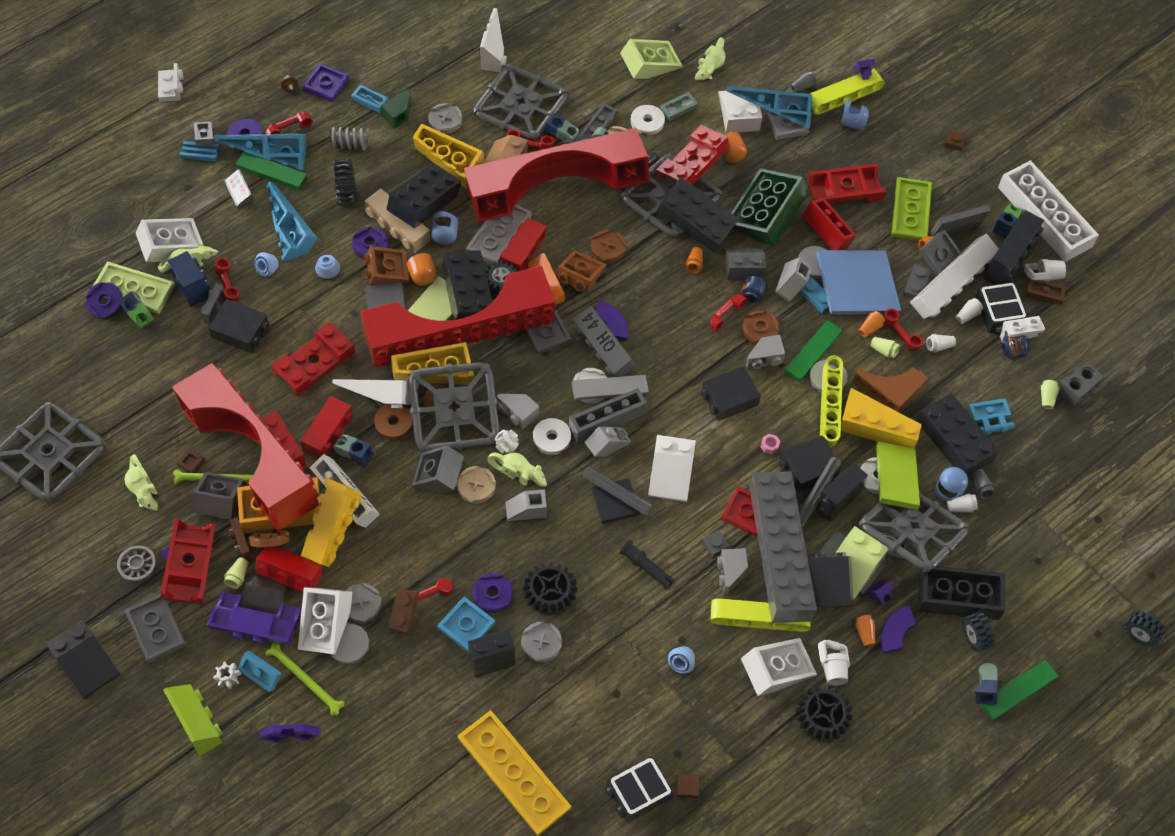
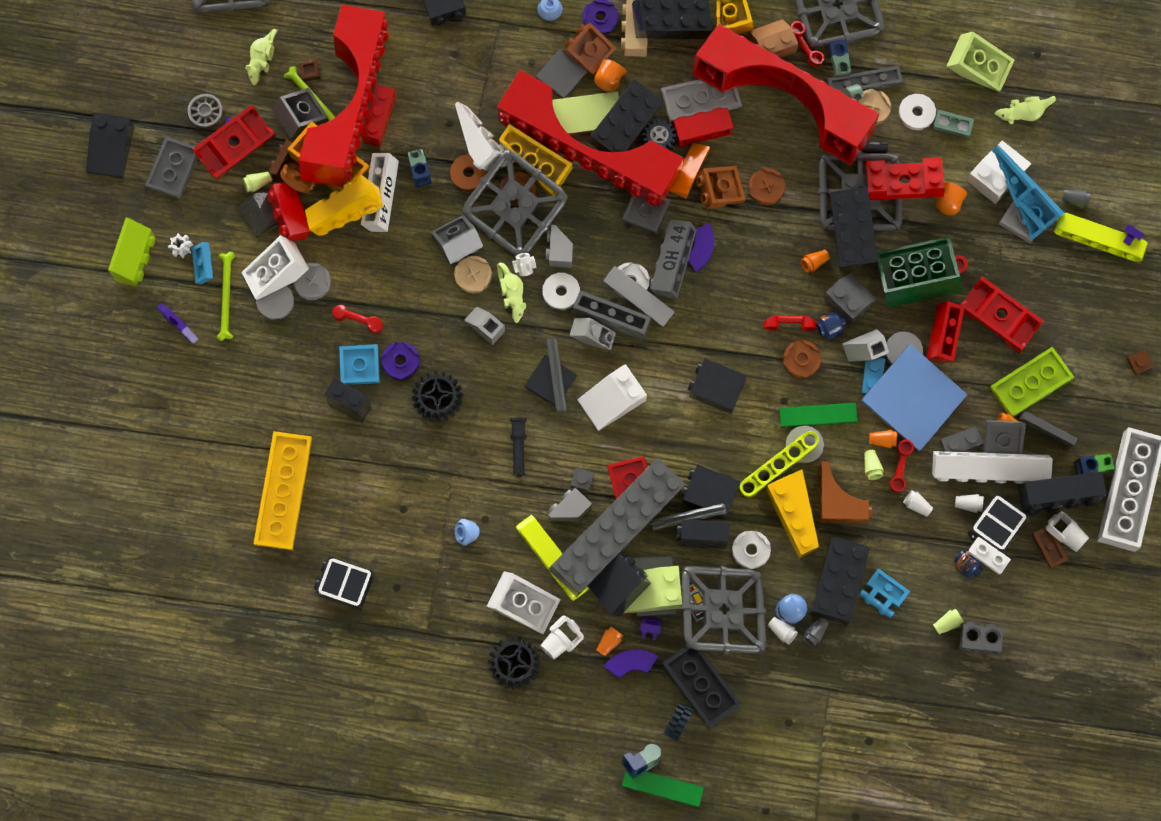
camera: 50 degrees right, 15 degrees up
dark purple bracket [207,591,302,646] -> none
red piece [271,322,355,397] -> none
red brick [300,396,353,458] -> none
reddish brown plate [388,588,419,633] -> none
medium blue helmet [431,211,458,245] -> none
light grey tile [521,622,562,663] -> none
reddish brown tile [677,773,699,798] -> none
light grey slope [746,335,785,369] -> none
bright pink tile [761,434,780,454] -> none
medium blue helmet [840,100,869,130] -> none
lime tile [876,441,920,510] -> none

